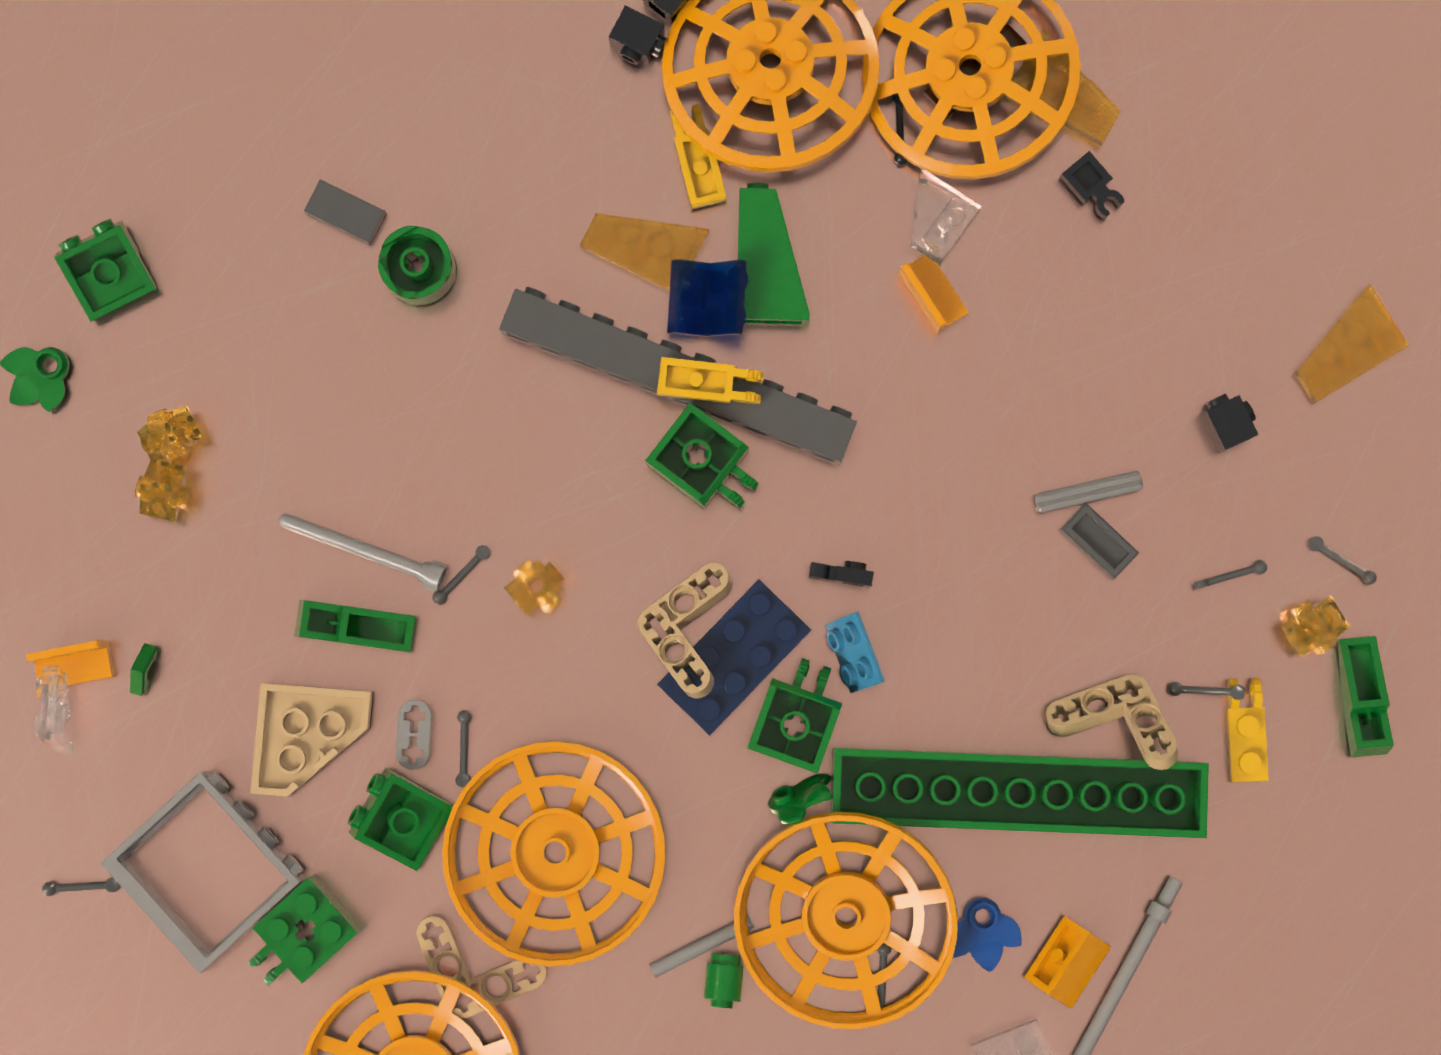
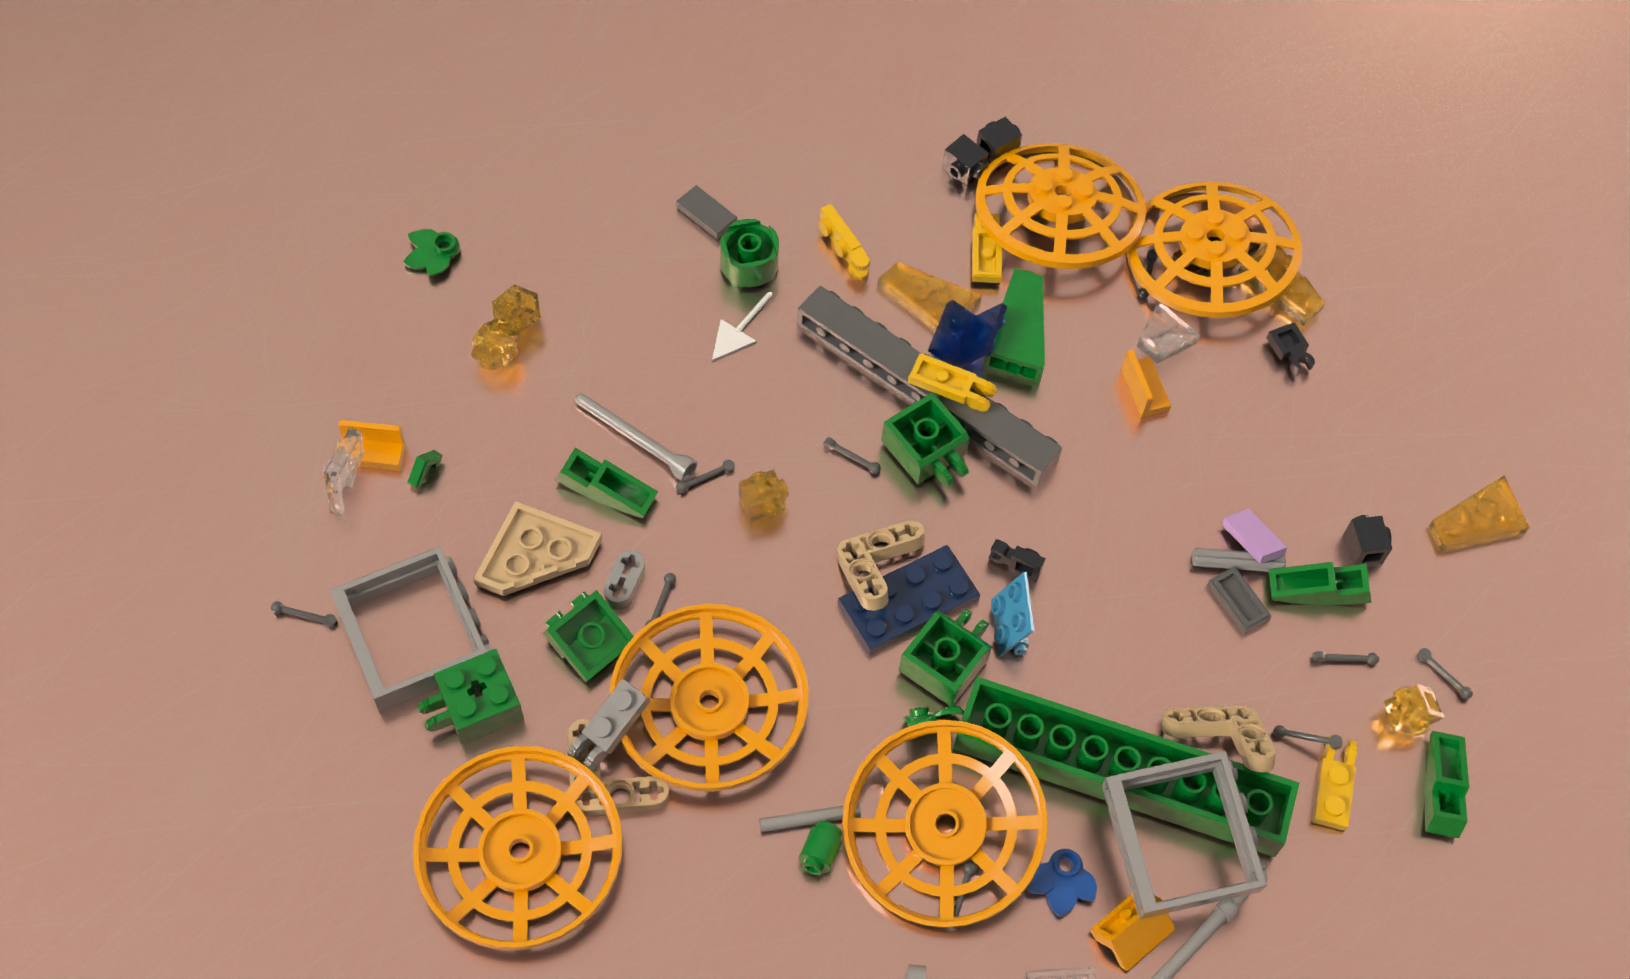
camera: 10 degrees right, 25 degrees down
green plate [54,218,157,322] -> none
none -> light grey hinge [567,678,651,772]
none -> white piece [712,292,773,361]
none -> yellow hinge [818,204,870,281]
none -> dark grey hinge [823,437,881,474]
none -> light grey window [1102,751,1268,919]
none -> lavender tile [1222,509,1287,564]
none -> green slope [1269,562,1372,605]

